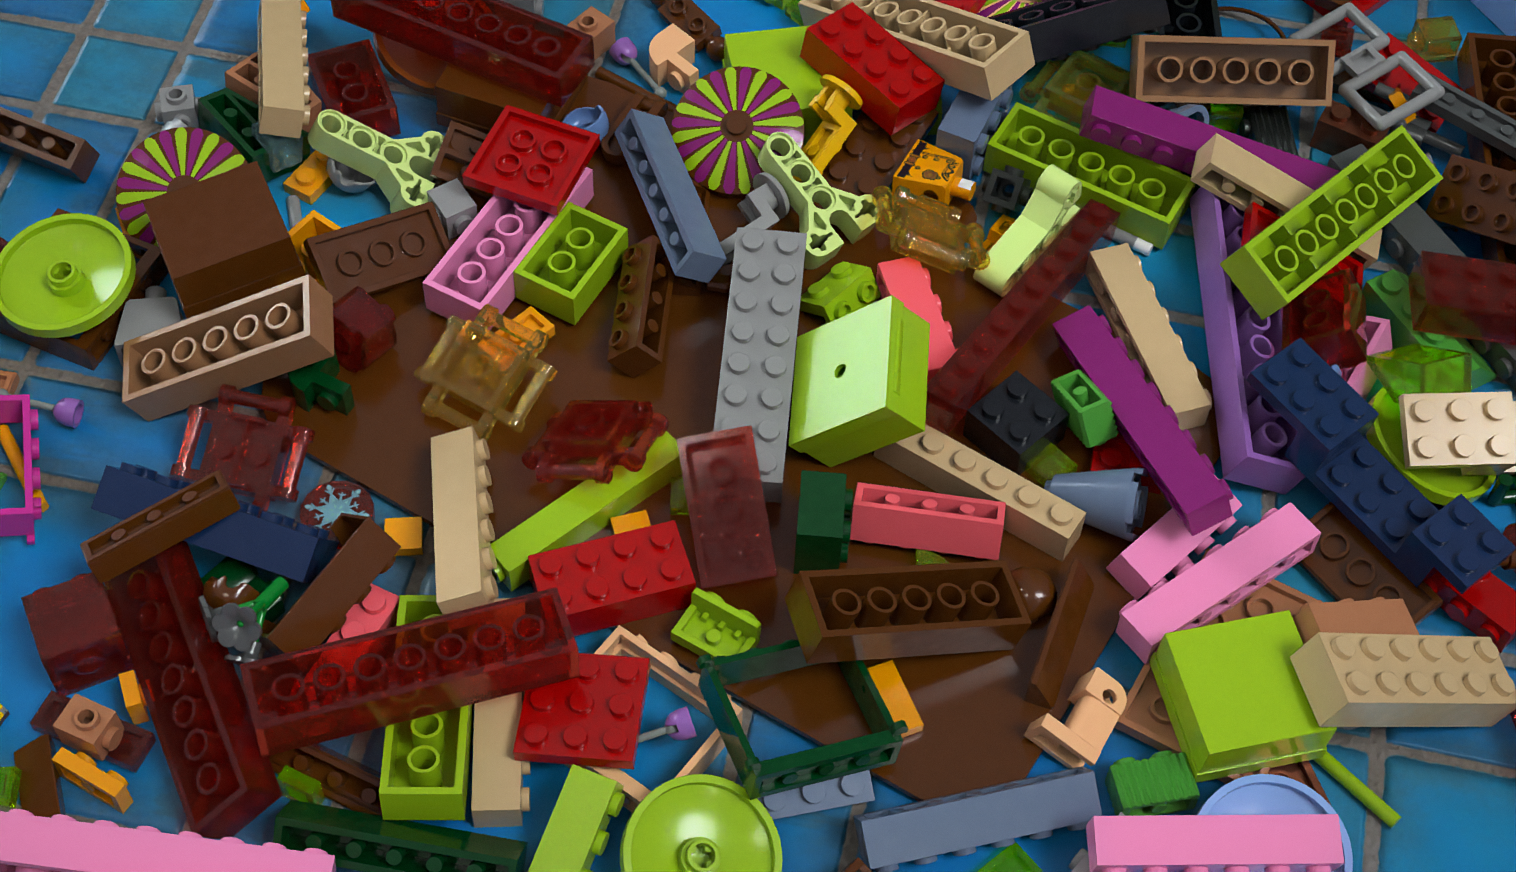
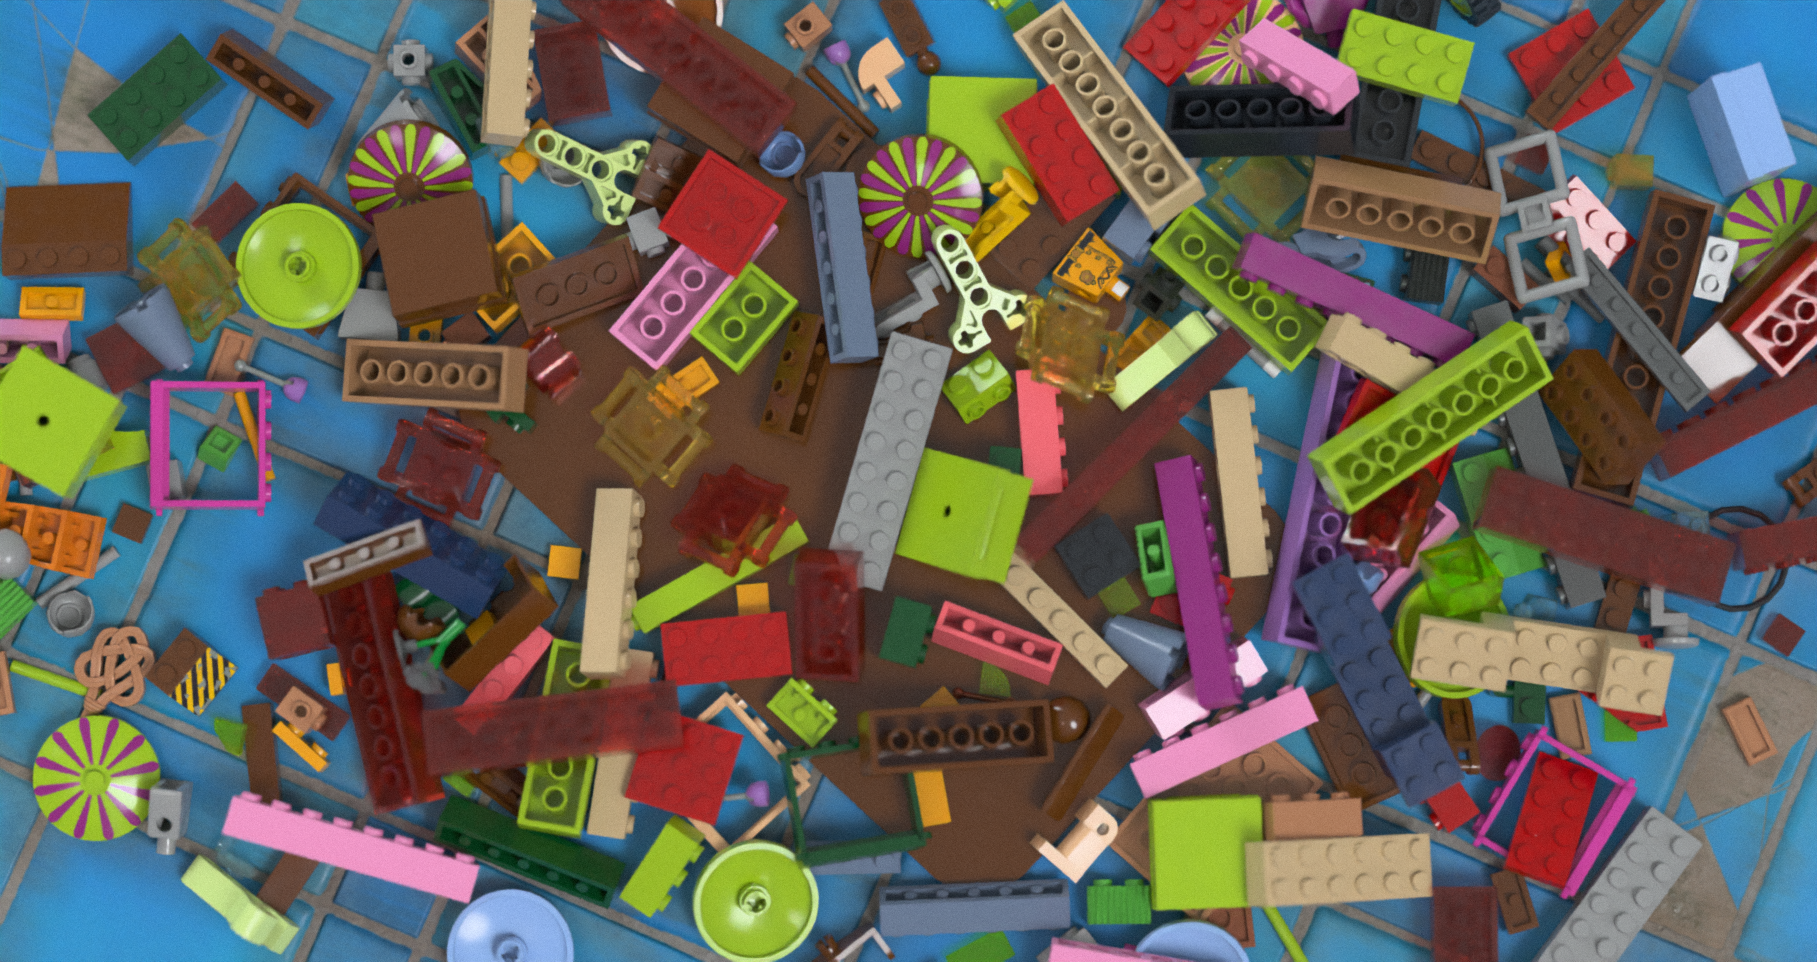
camera: 15 degrees right, 30 degrees up
clear red tile [300,481,375,549] -> none

